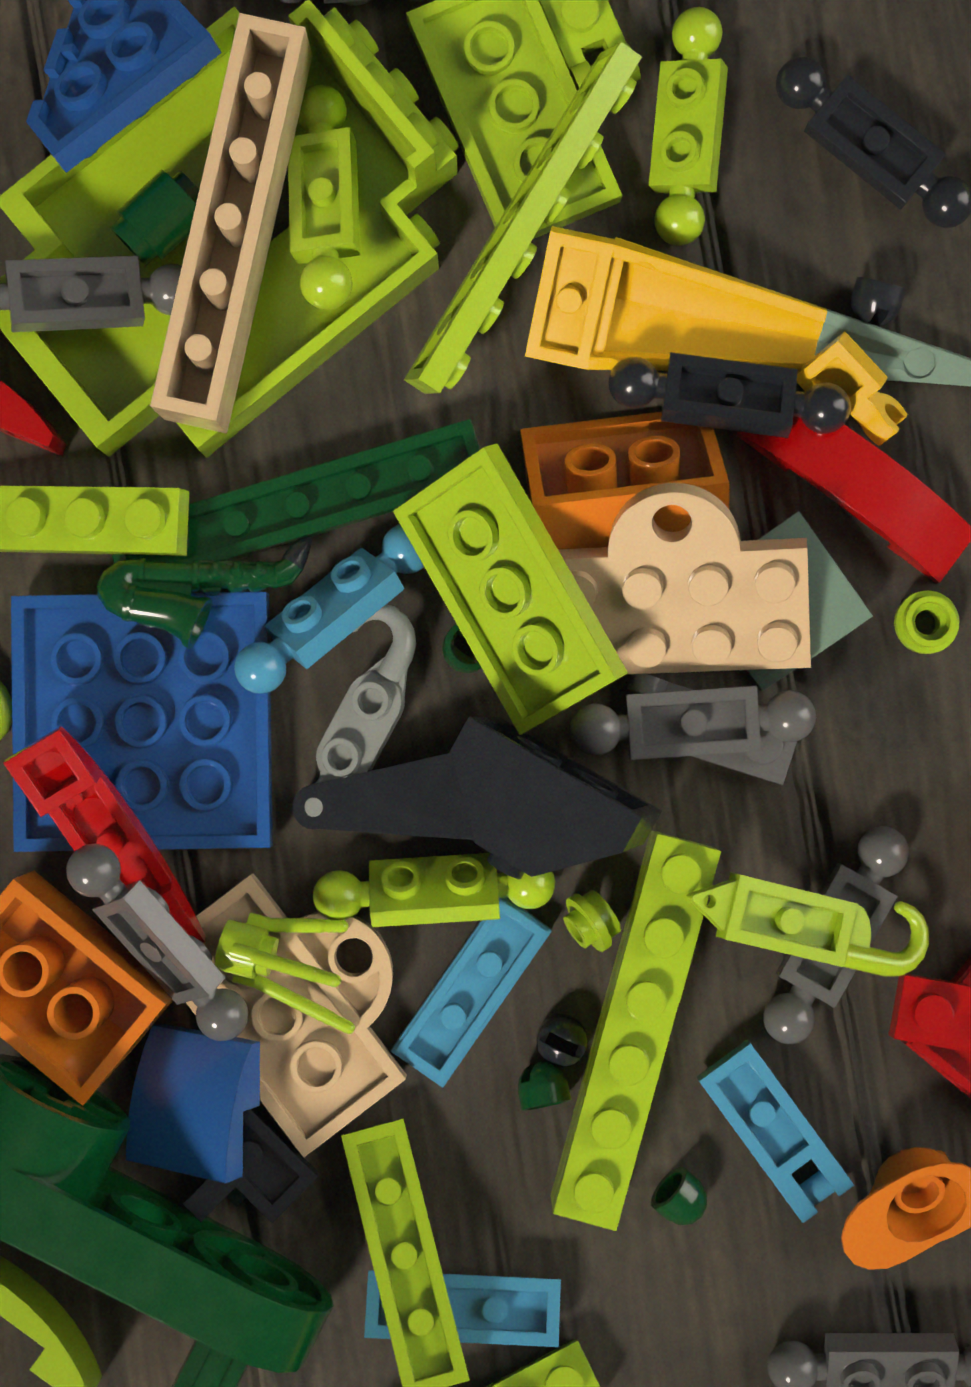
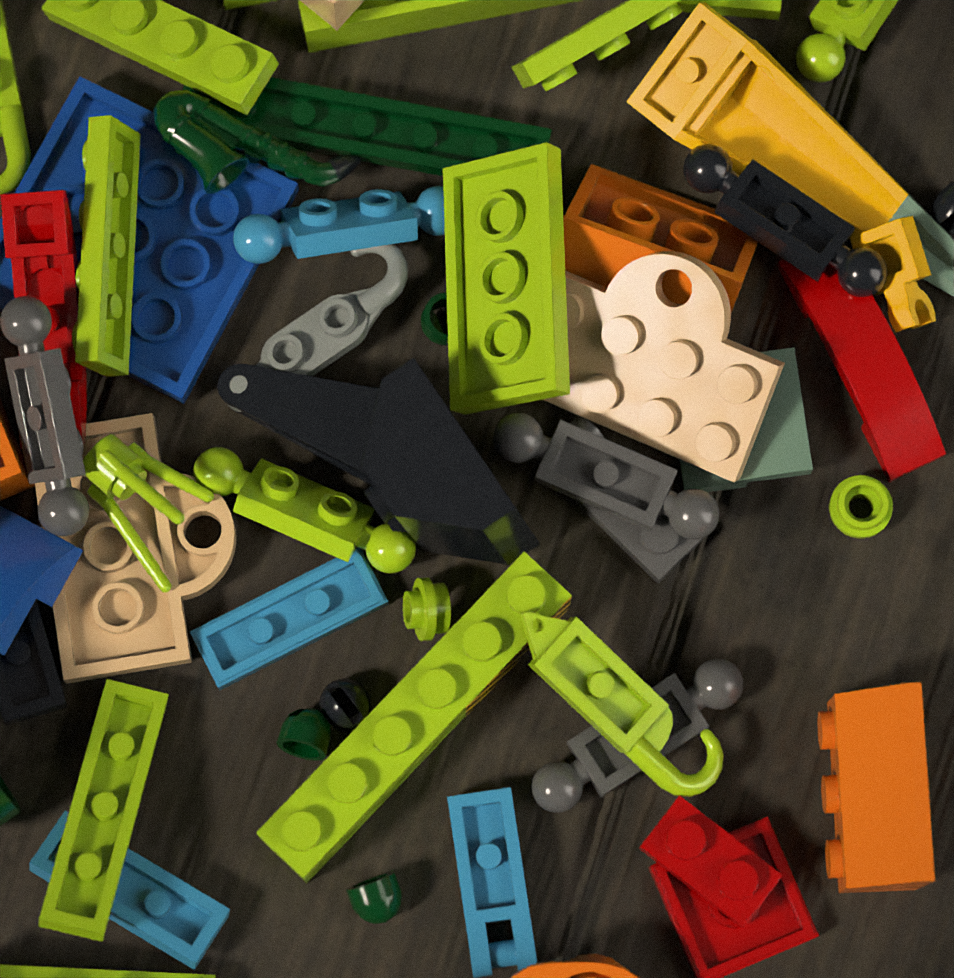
camera: 25 degrees right, 10 degrees down
none -> lime plate [72,115,141,377]

